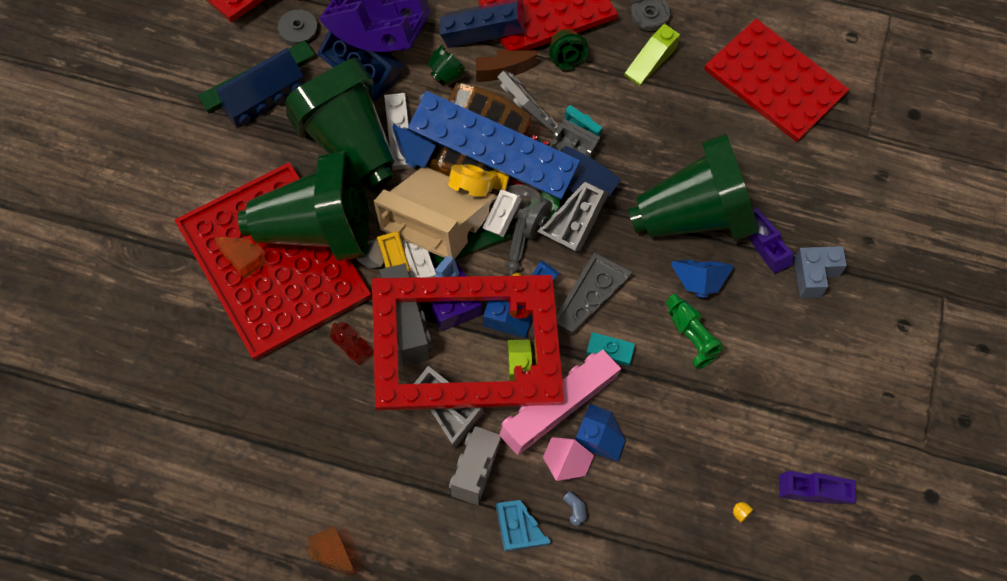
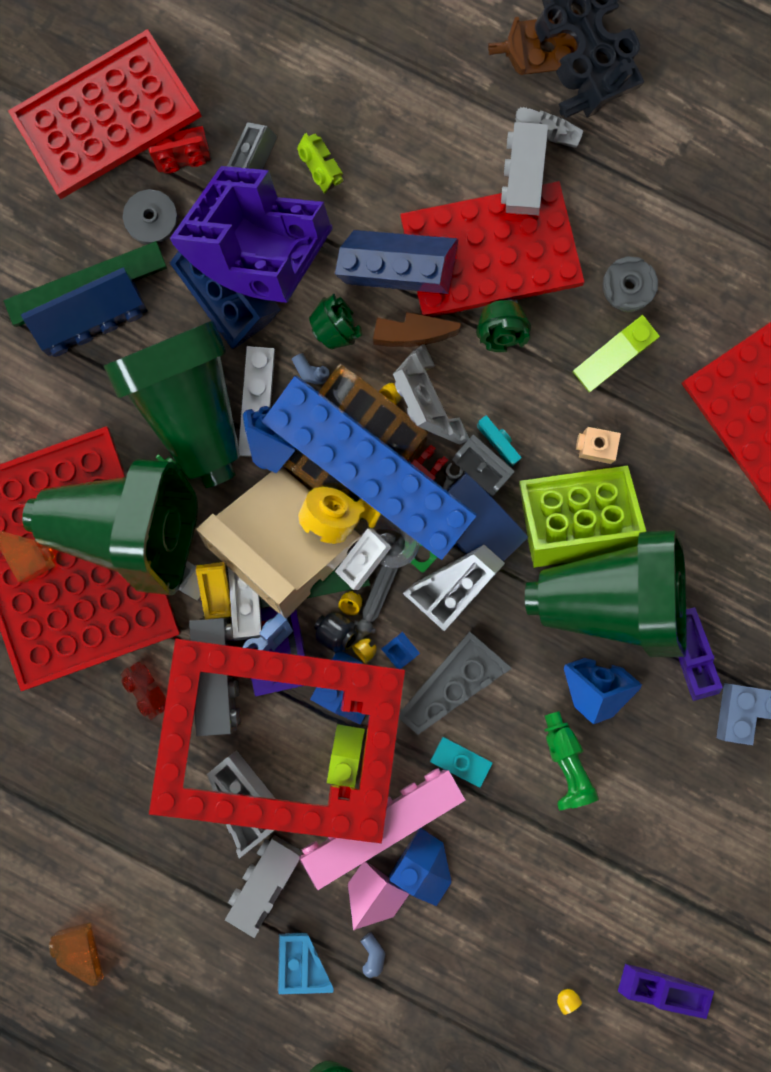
camera: 15 degrees right, 20 degrees up
dark grey plate [523,198,552,240] -> none
none -> black head [314,612,357,653]
none -> yellow hinge [338,591,362,615]
none -> lime slope [519,466,646,568]
none -> light nougat brick [576,427,621,464]

